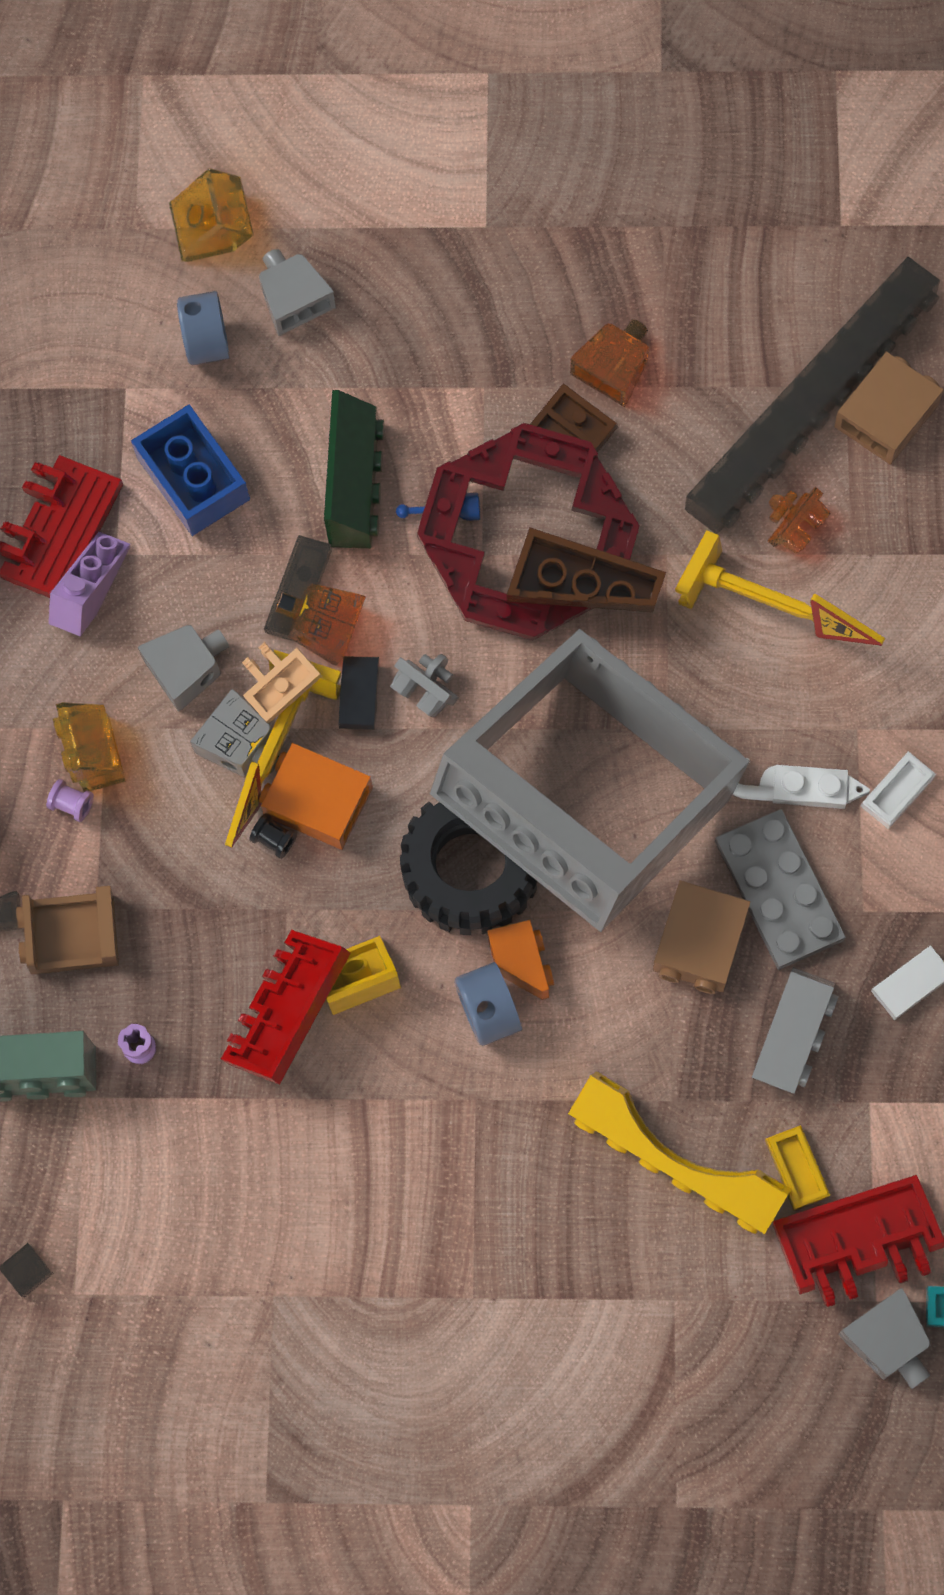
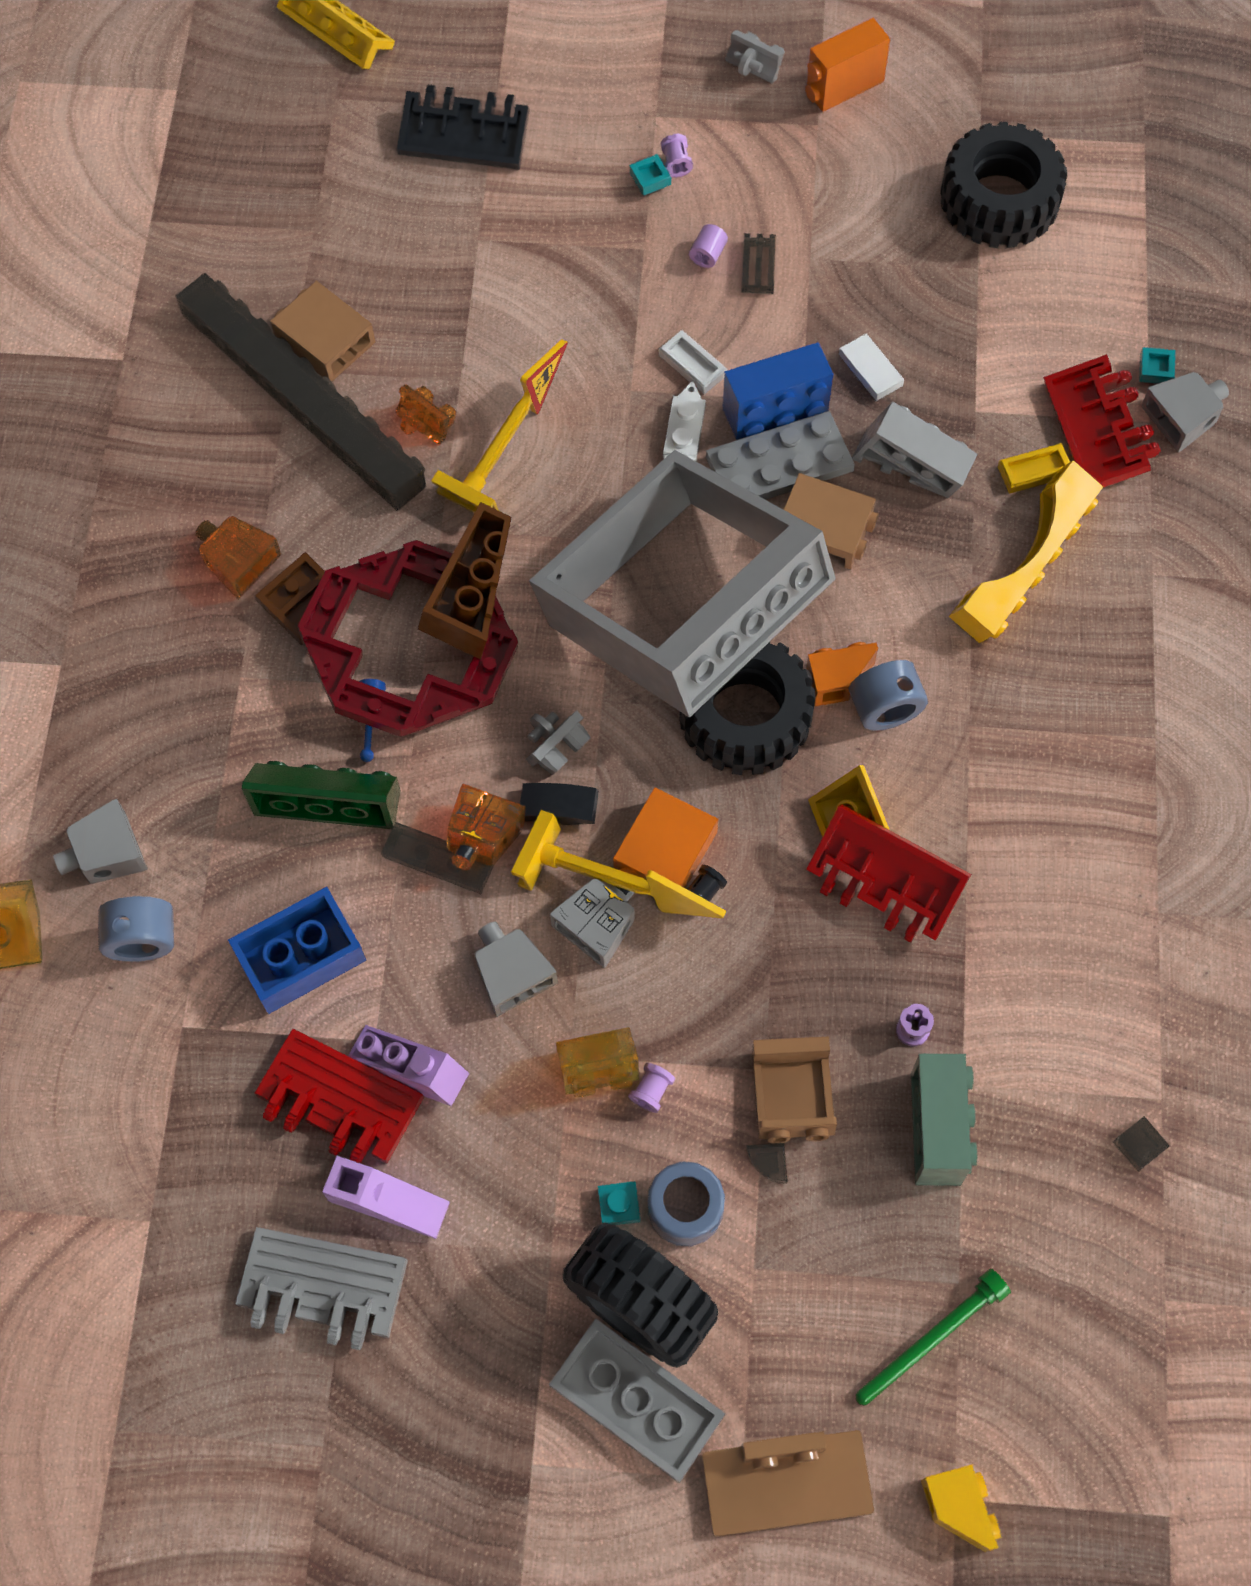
camera: 90 degrees left, 5 degrees down
light nougat hinge [242,642,322,724] -> none
none -> blue brick [722,342,833,440]

